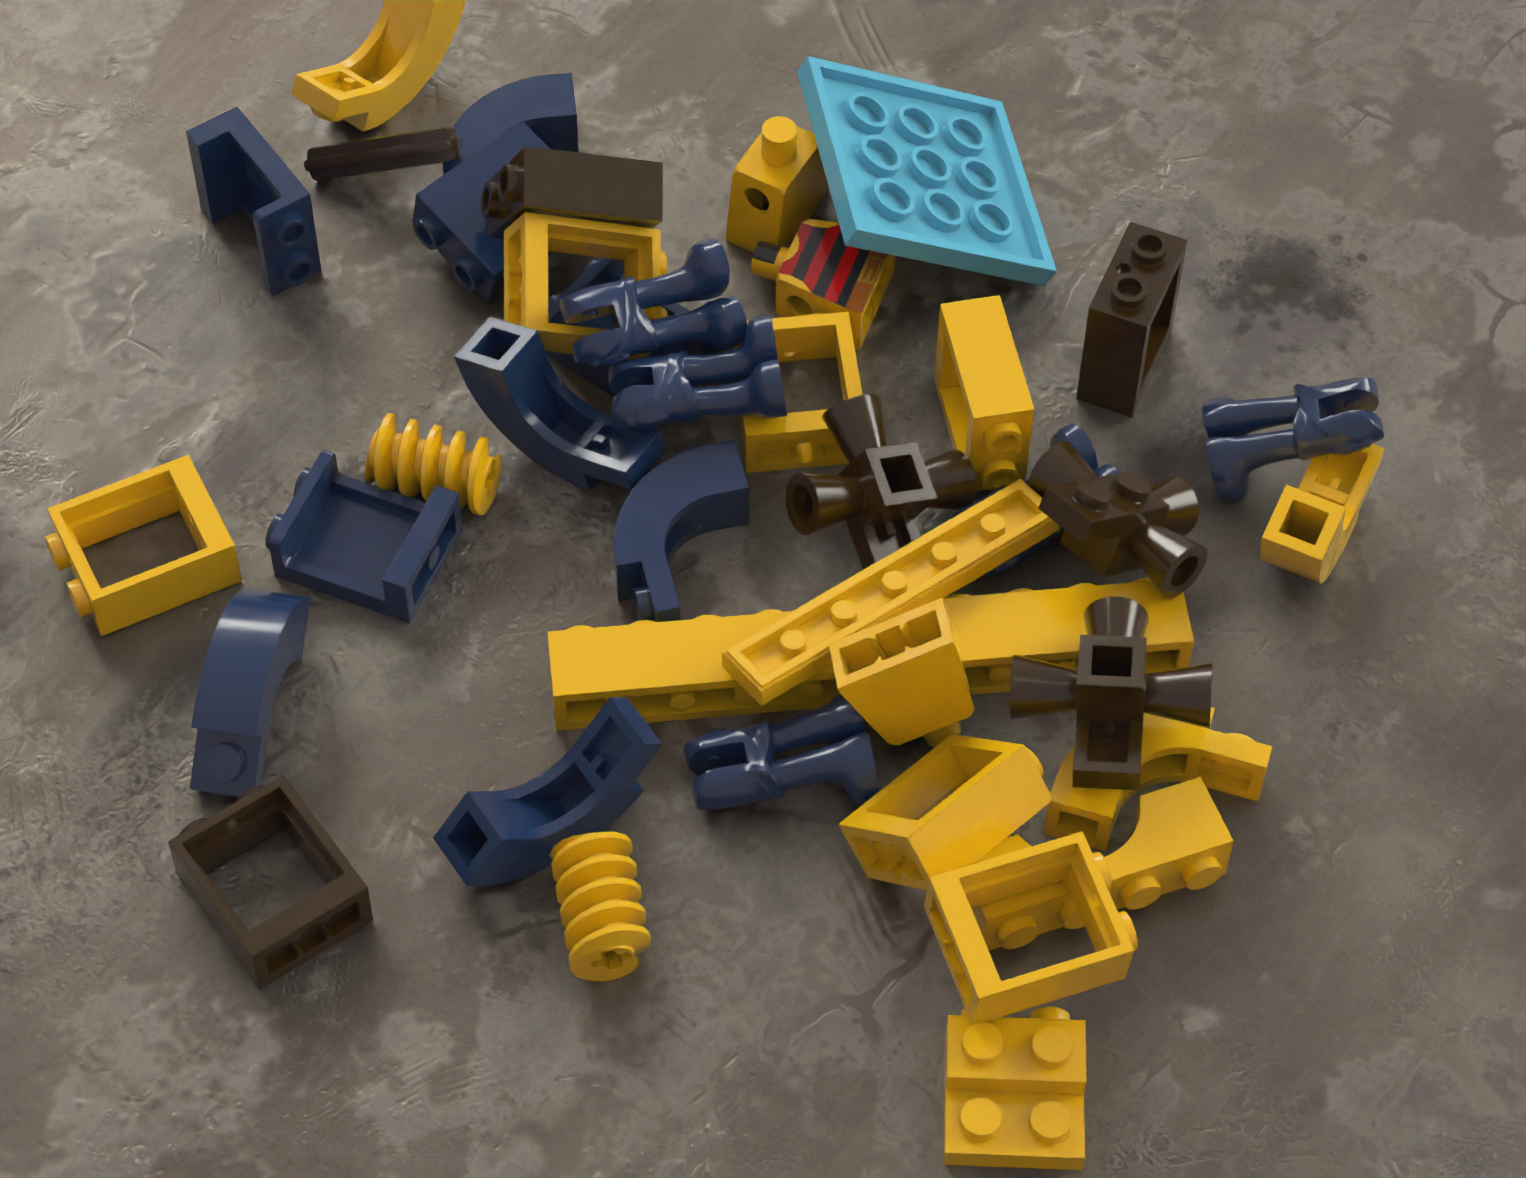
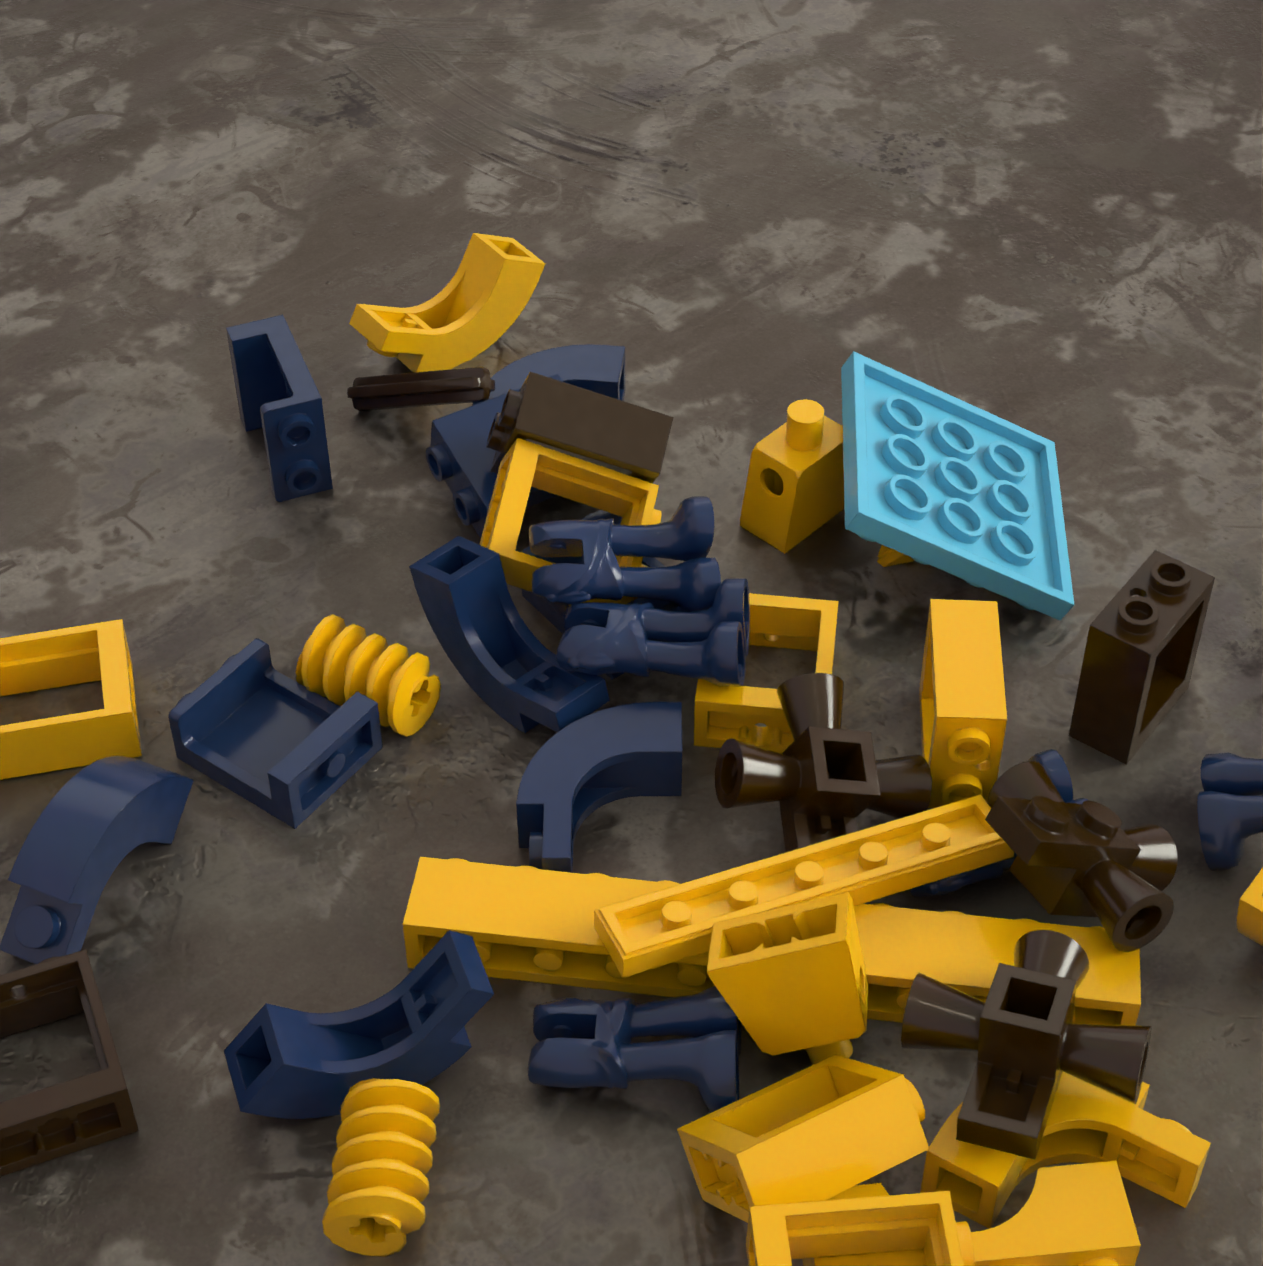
camera: 15 degrees right, 10 degrees down
torso [750,219,896,351] -> none

